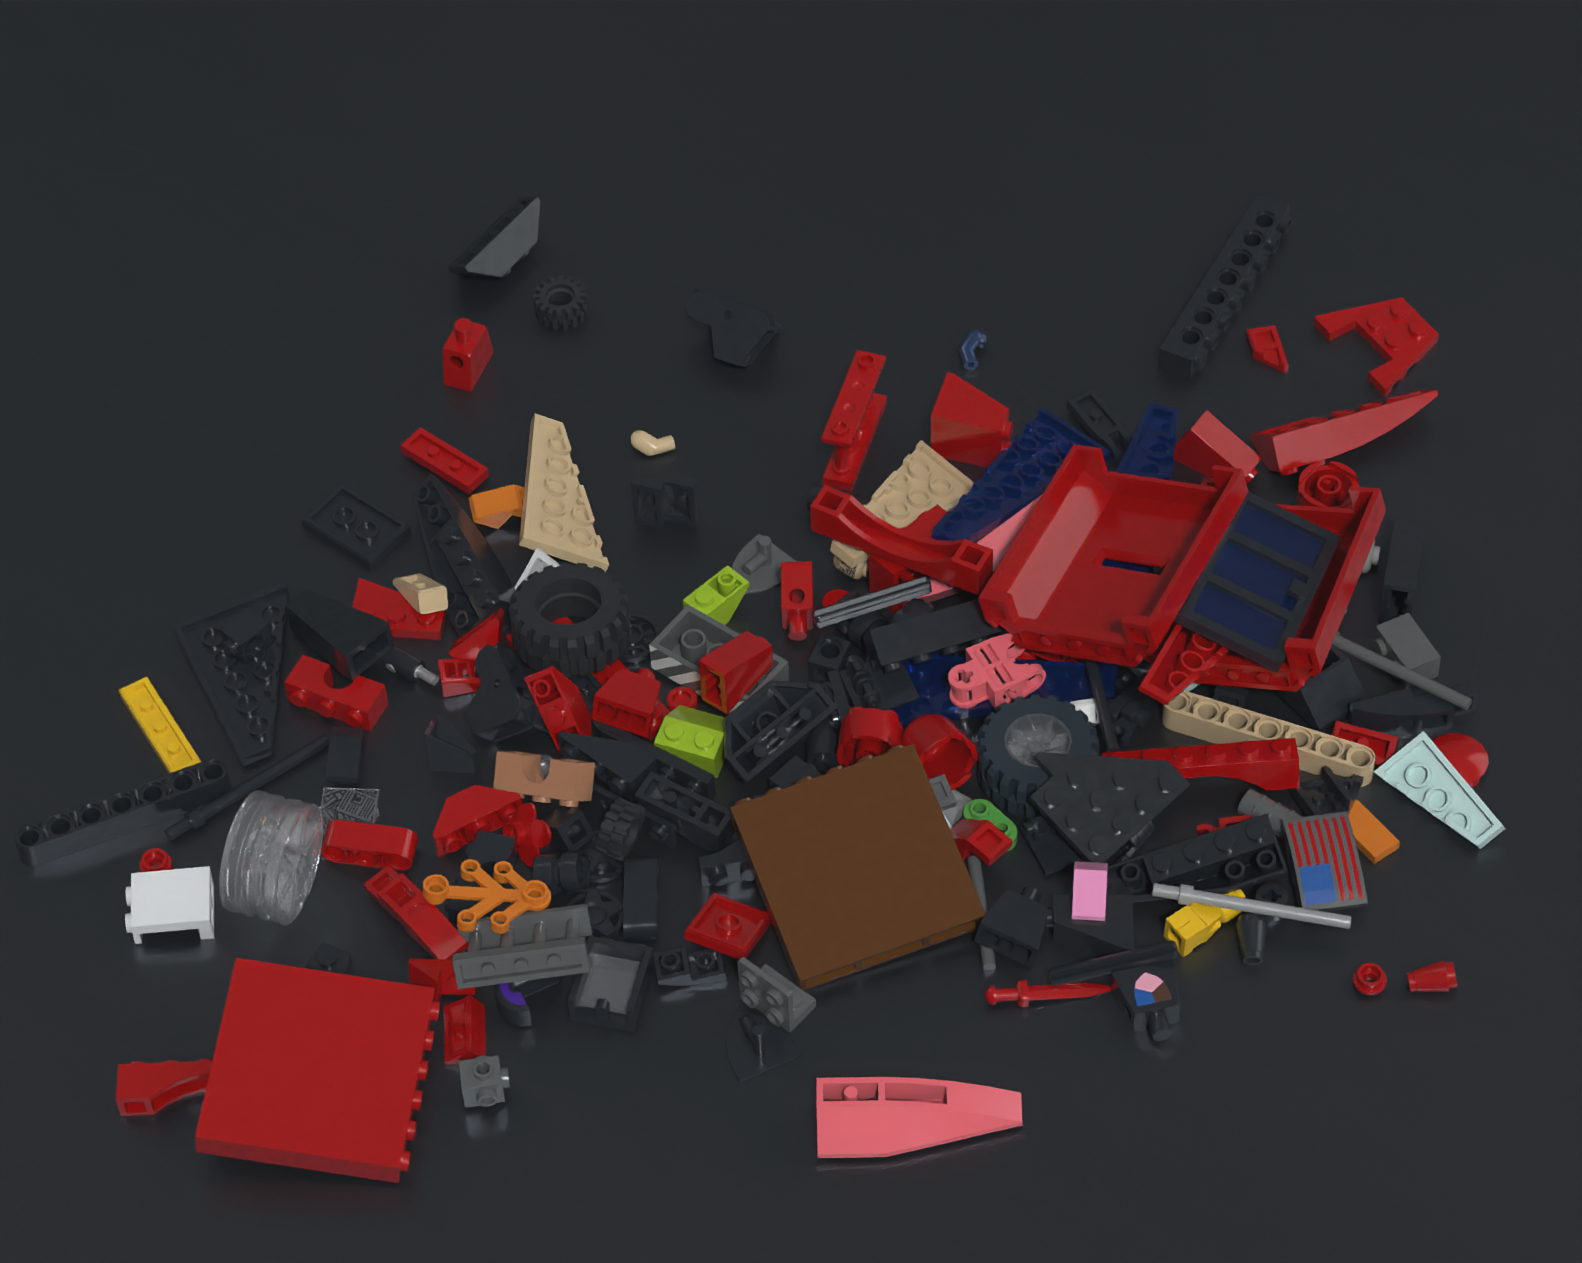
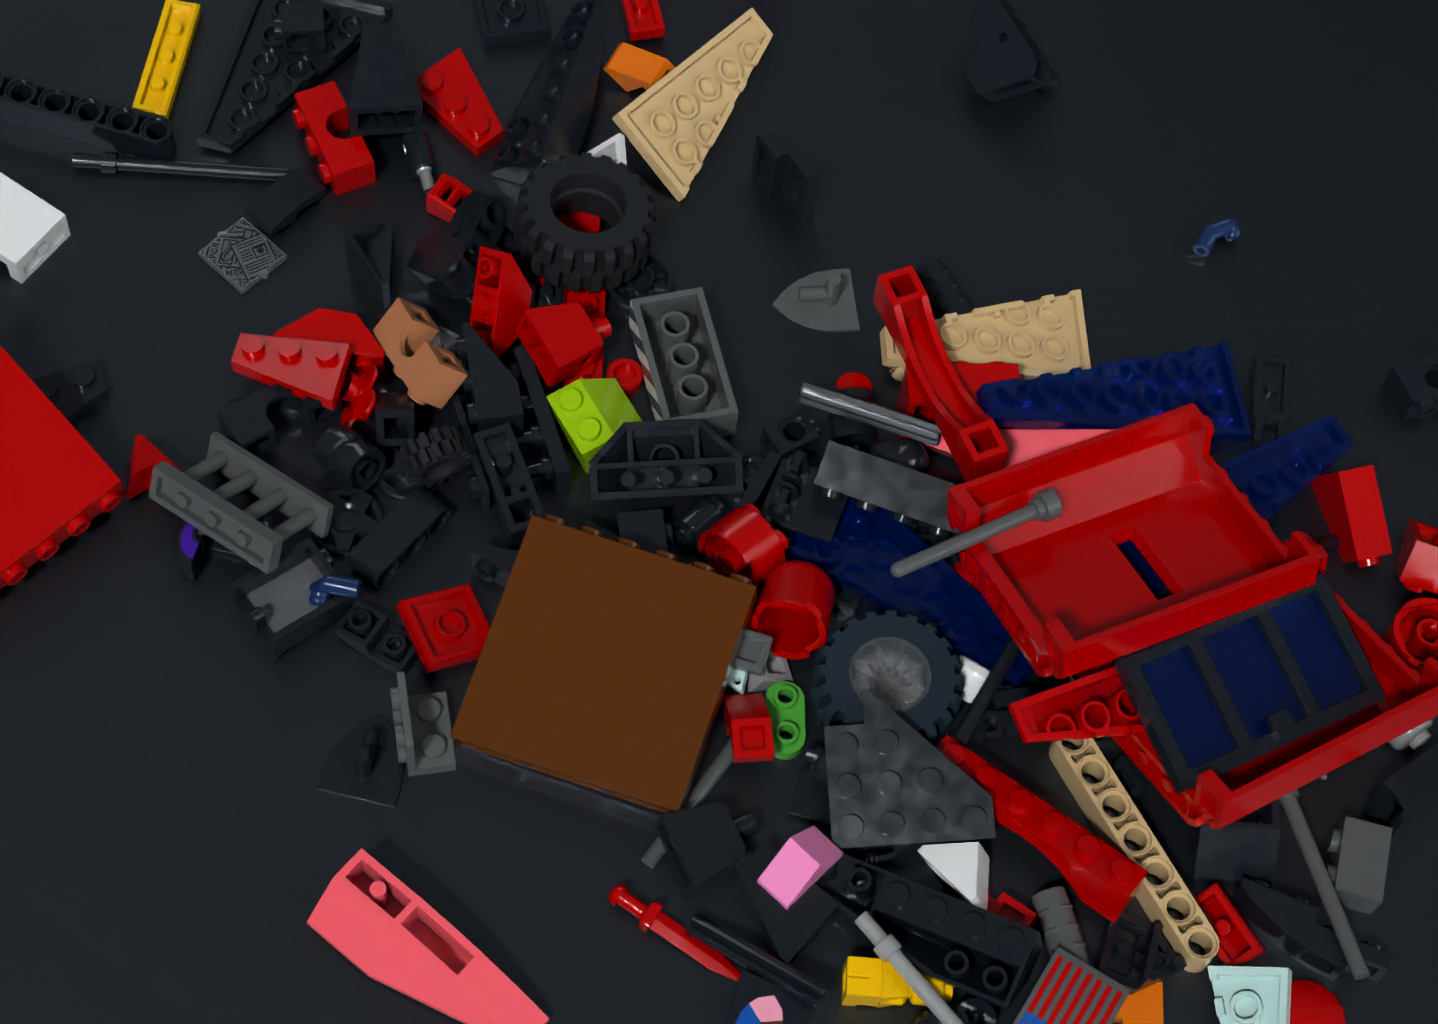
camera: 30 degrees right, 10 degrees up
red plate [139,848,172,872] -> none
clear wheel [219,790,323,925] -> none
red beam [320,820,419,871] -> none
red slope [363,865,468,959] -> none
tan slope [393,573,448,614] -> none
orange plant [422,859,551,934] -> none
red slope [444,995,486,1065] -> none
red slope [448,608,505,661] -> none
dark grey brick [458,1055,510,1108] -> none
tan arm [630,430,675,456] -> none
lime slope [683,565,749,625] -> none
red slope [699,631,773,714] -> none
red torso [781,561,814,641] -> none
red fence [821,350,887,492] -> none
red slope [931,372,1013,471] -> none
coral piece [948,633,1046,710] -> none
none -> red wing [230,333,352,411]
none -> dark blue arm [308,575,362,606]
none -> dark grey piece [890,488,1062,578]
none -> white slope [917,842,990,910]

